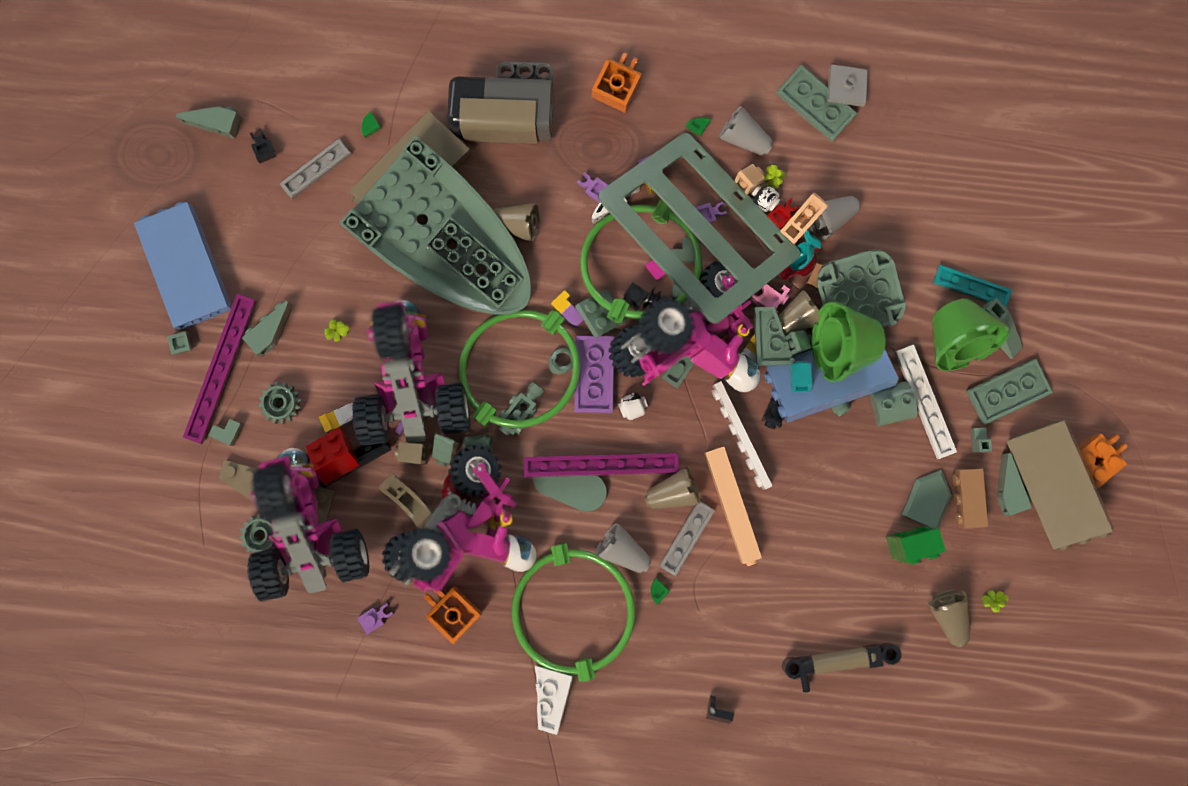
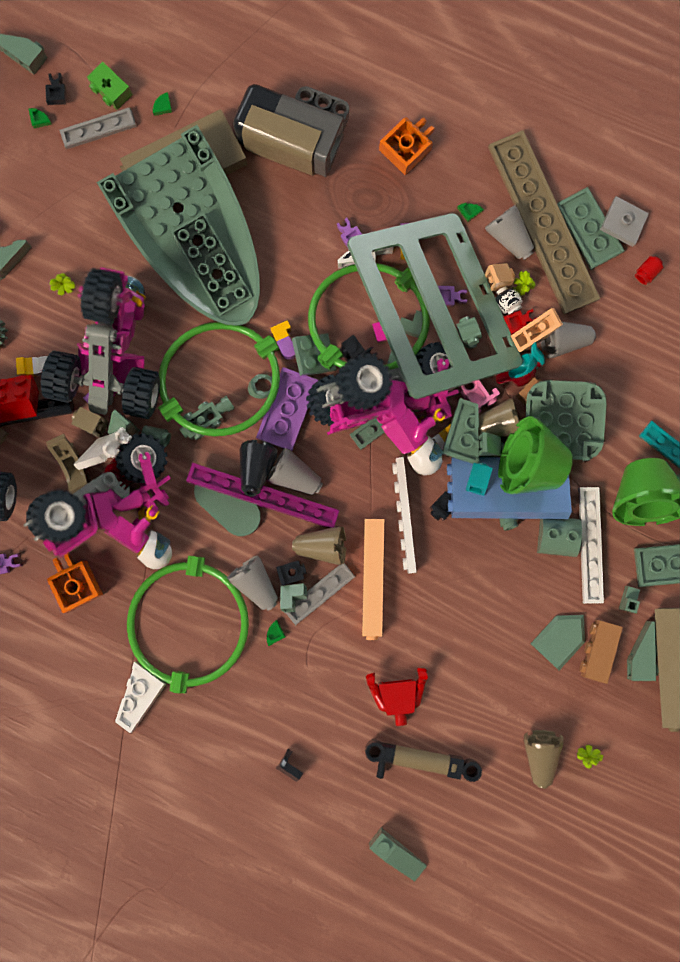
camera: 20 degrees right, 0 degrees up
dark tan cone [492,203,540,241] -> none
white head [618,392,648,420] -> none
green brick [886,526,946,565] -> none
none -> green tile [28,108,52,129]
none -> white tile [73,427,132,470]
none -> bright green brick [87,62,133,110]
none -> black cone [239,440,277,496]
none -> light grey cone [267,448,323,495]
none -> black brick [276,560,307,586]
none -> sand green piece [280,584,307,613]
none -> red torso [366,668,428,726]
none -> sand green slope [369,827,427,882]
none -> sand green connector [456,316,482,349]
none -> dark tan plate [488,130,600,315]
none -> red brick [635,256,663,285]

